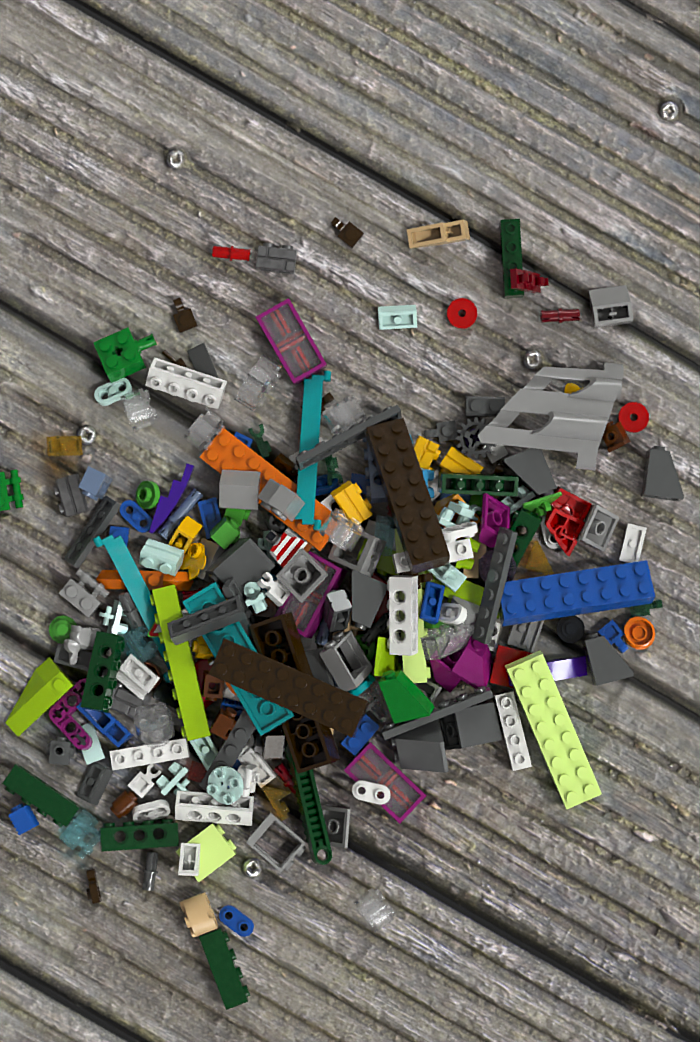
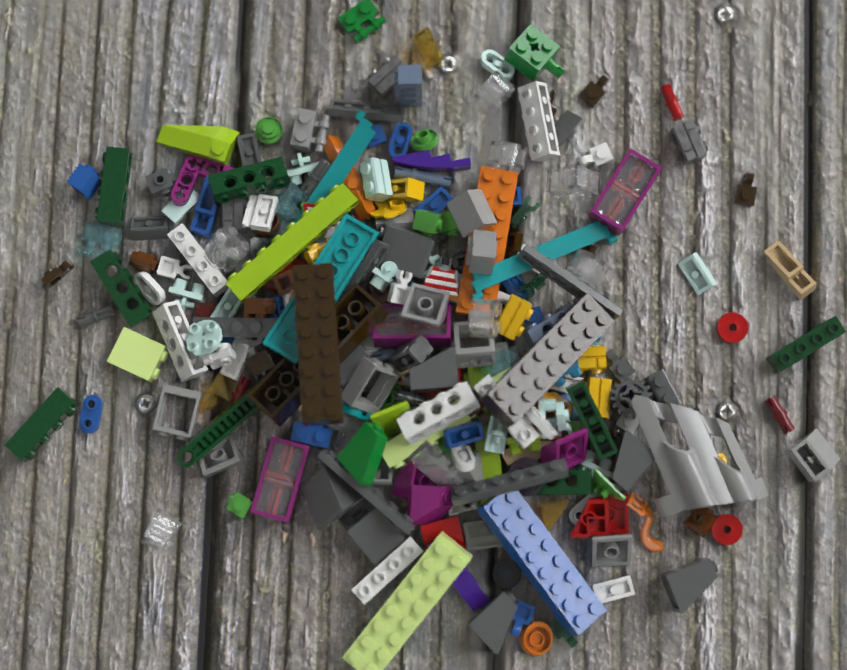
camera: 60 degrees right, 5 degrees down
light grey animal [64,625,101,665] -> none
dark grey slope [167,596,247,645] -> none
white slope [178,843,200,876] -> none
tan brick [179,892,218,938] -> none
white plate [352,780,391,805] -> none
dark red plate [510,269,549,293] -> none
none -> bright green brick [226,492,253,519]
none -> white plate [578,142,614,168]
none -> orange piece [627,491,664,553]

